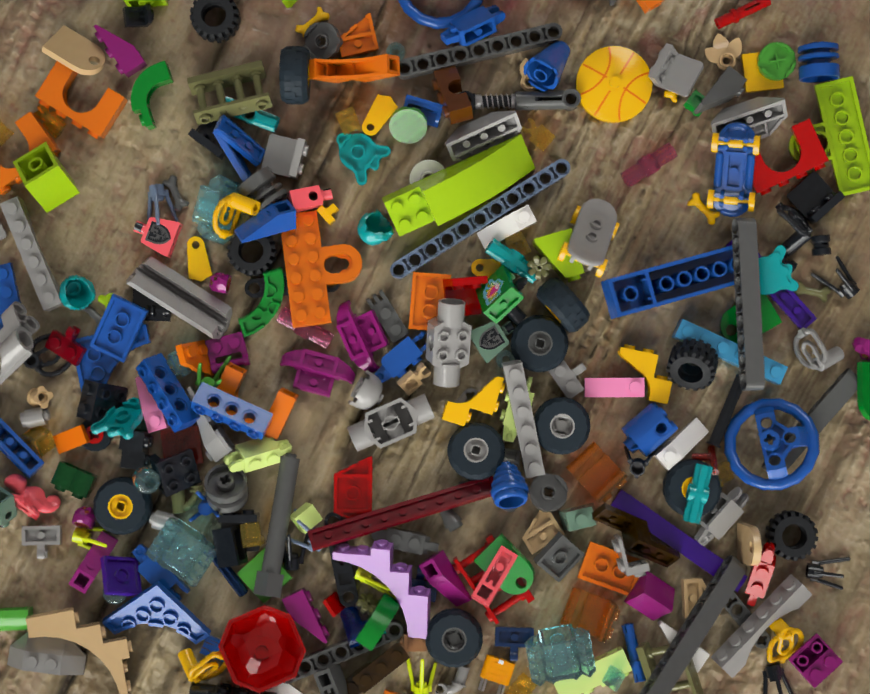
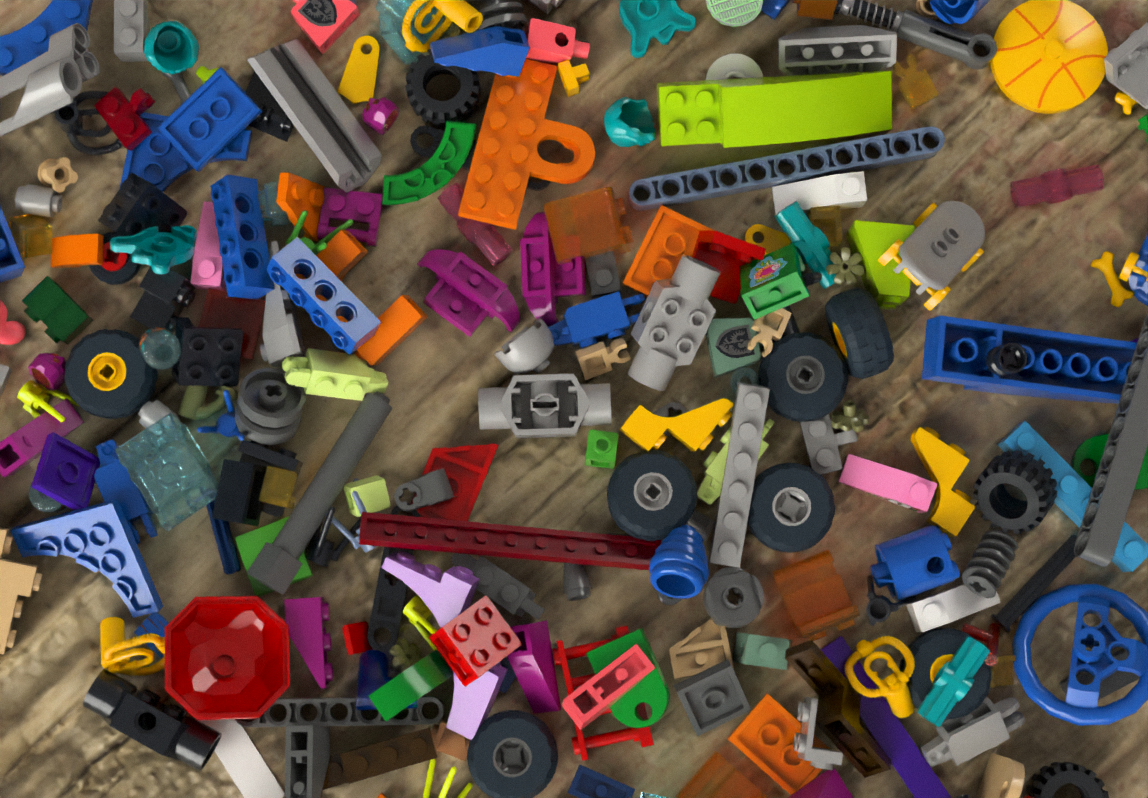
camera: 20 degrees right, 5 degrees down
none -> dark grey piece [394,468,455,512]
none -> bracket [429,596,521,687]
none -> clear orange piece [543,187,634,264]
none -> bright green bracket [585,430,619,469]
none -> tan plate [748,308,792,357]
none -> olive plant [831,401,869,432]
none -> yellow piece [844,636,915,718]
none -> dark grey piece [962,530,1019,598]
none -> black wheel [986,343,1027,376]

